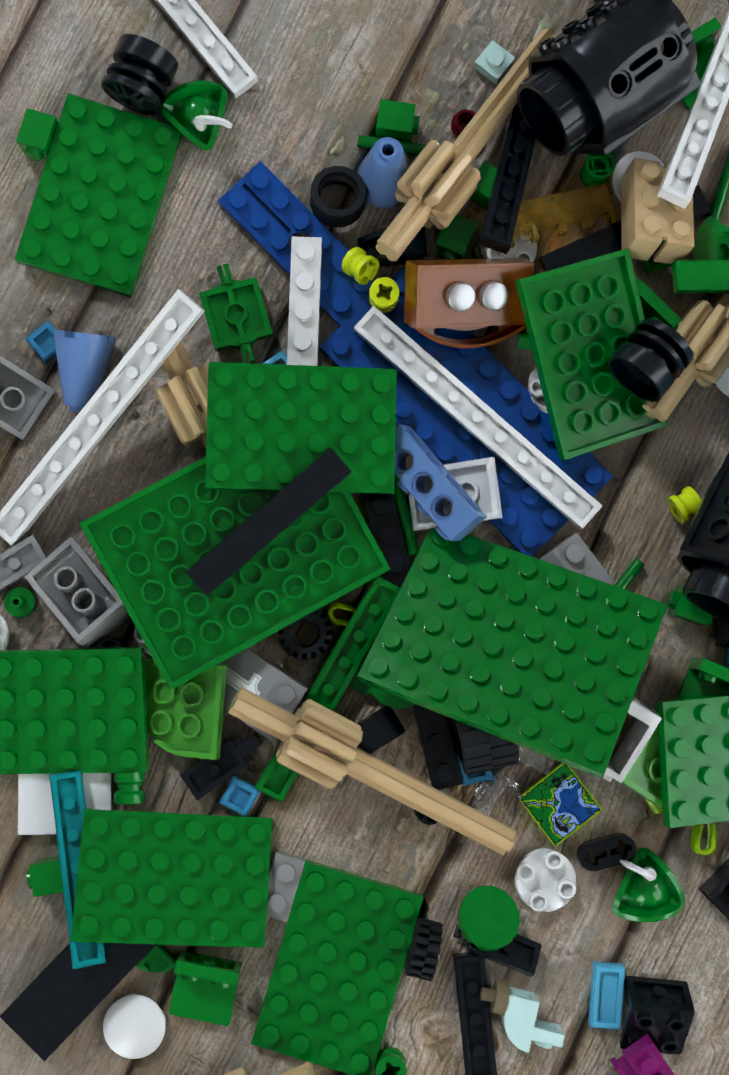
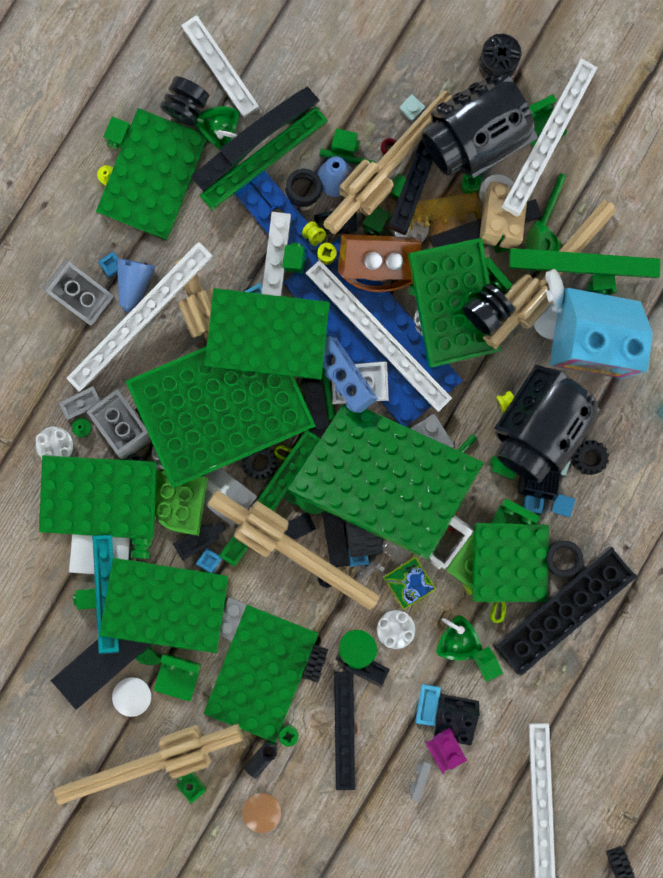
camera: 10 degrees right, 0 degrees up
black tile [186,447,352,596] -> none
green plate [199,264,273,363] -> none
dark tan tile [480,980,510,1015] -> none
light aqua brick [500,987,565,1053] -> none
black beam [576,833,636,871] -> none
none -> neon yellow tile [97,165,113,185]
none -> black slope [191,86,320,192]
none -> green tile [199,107,328,211]
none -> green brick [282,243,307,273]
none -> green brick [472,646,503,682]

